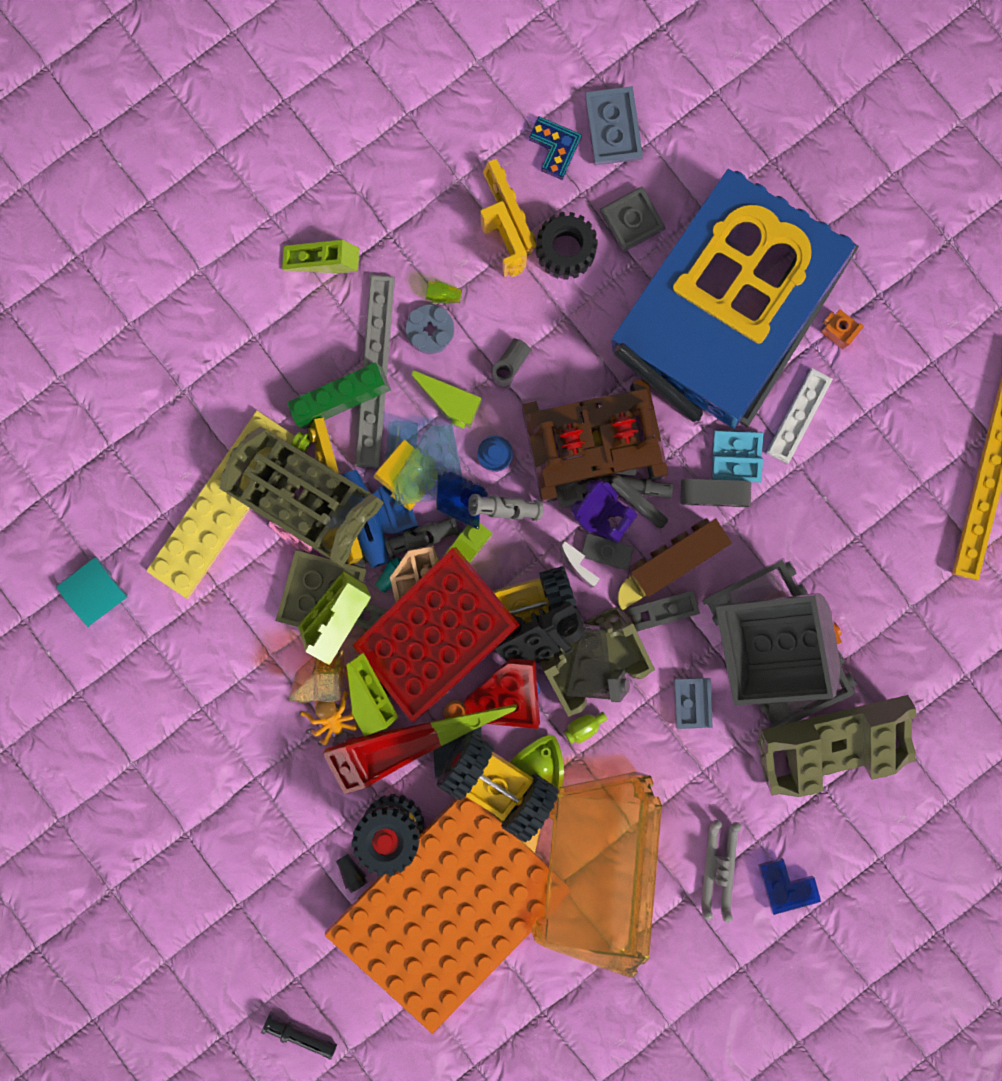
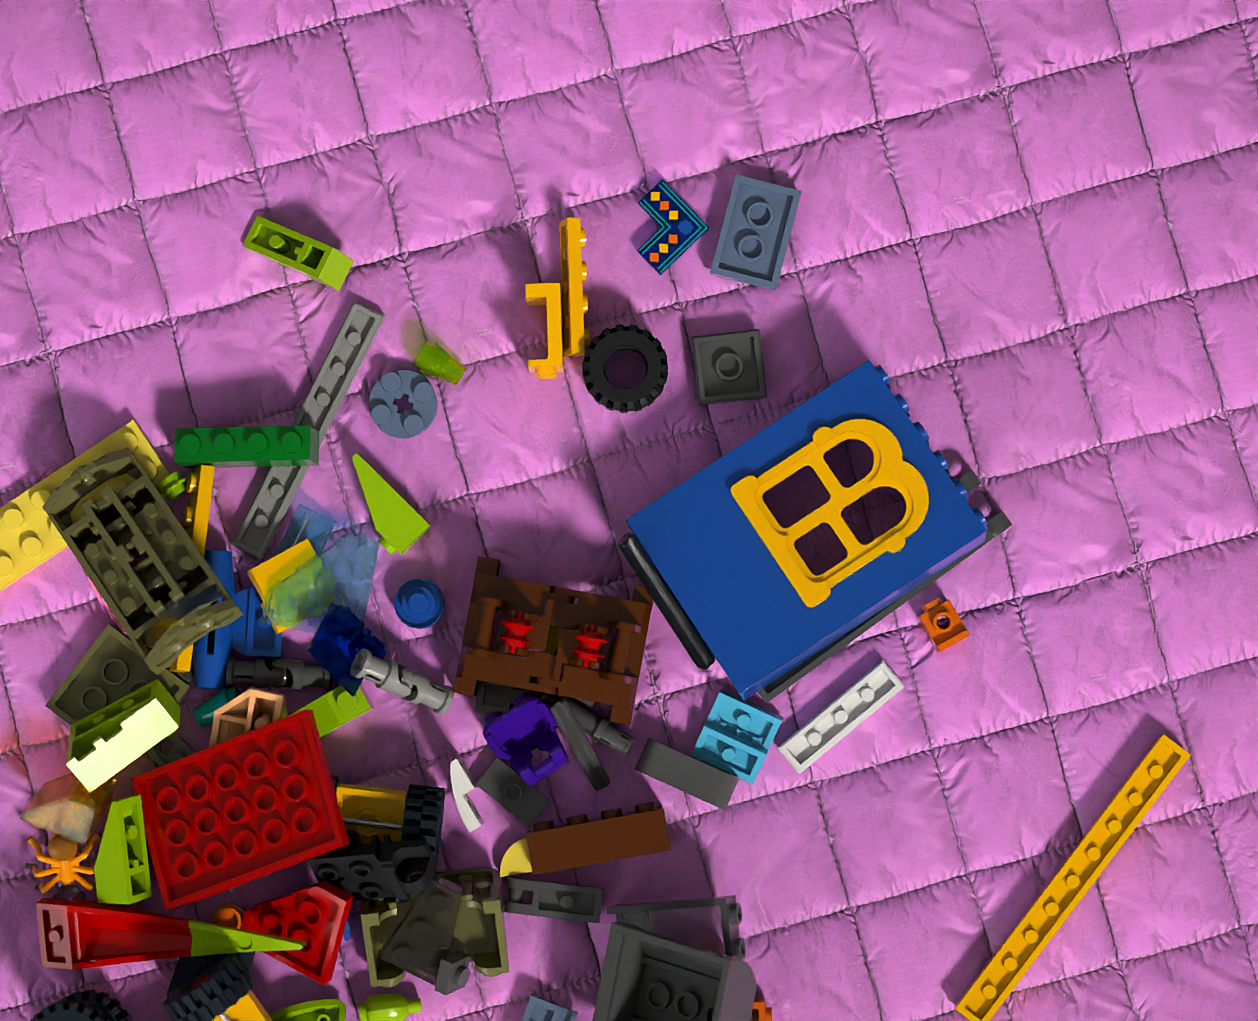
camera: 30 degrees right, 0 degrees up
dark grey piece [492,338,532,387] -> none

